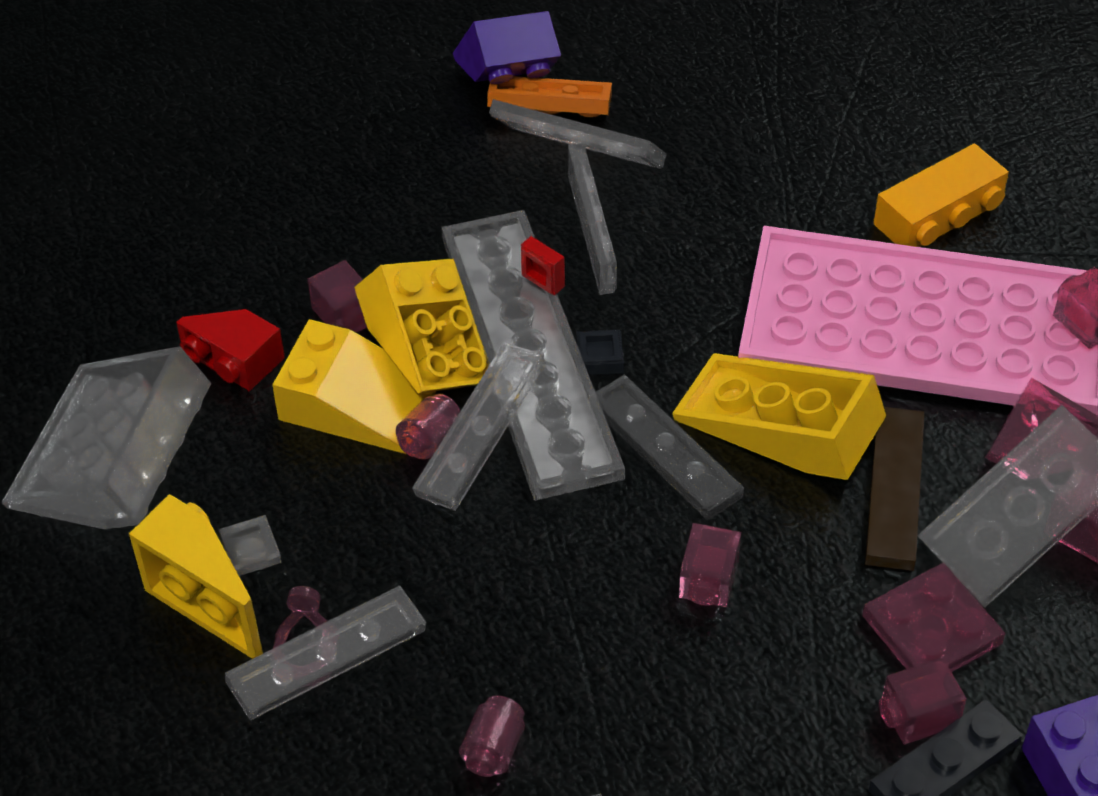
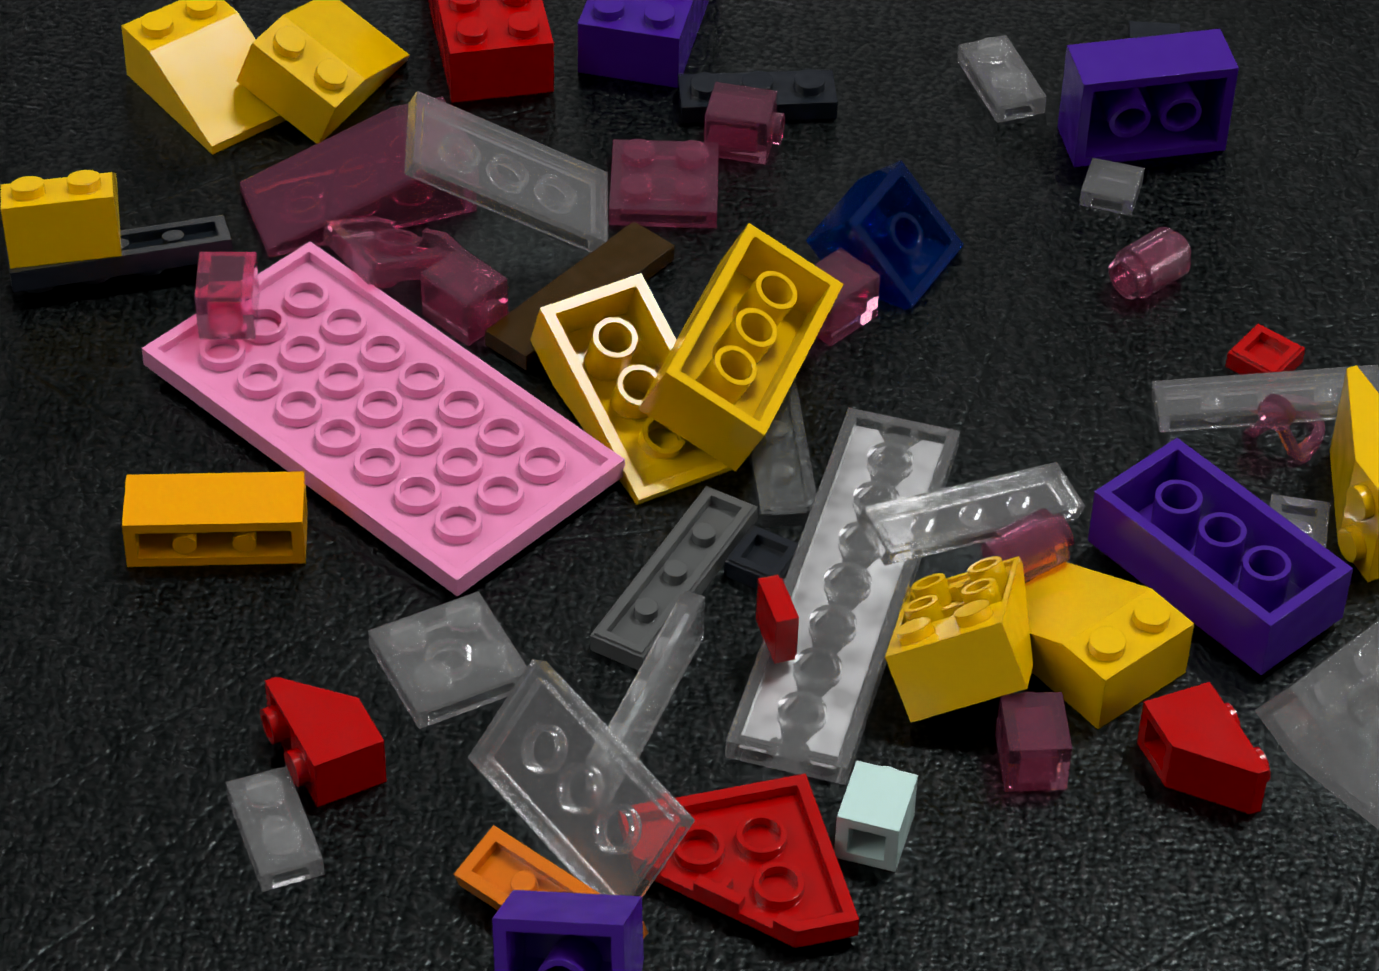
camera: 150 degrees left, 5 degrees down
none -> clear plate [226,766,324,892]
none -> red slope [260,677,387,807]
none -> clear plate [368,591,531,729]
none -> clear pink brick [421,247,508,346]
none -> dark grey tile [590,486,758,672]
none -> red plate [622,773,859,948]
none -> yellow brick [638,223,844,471]
none -> clear blue slope [806,160,964,310]
none -> light aqua brick [834,760,918,872]
none -> dark purple brick [1088,438,1353,675]
none -> red tile [1225,323,1305,391]

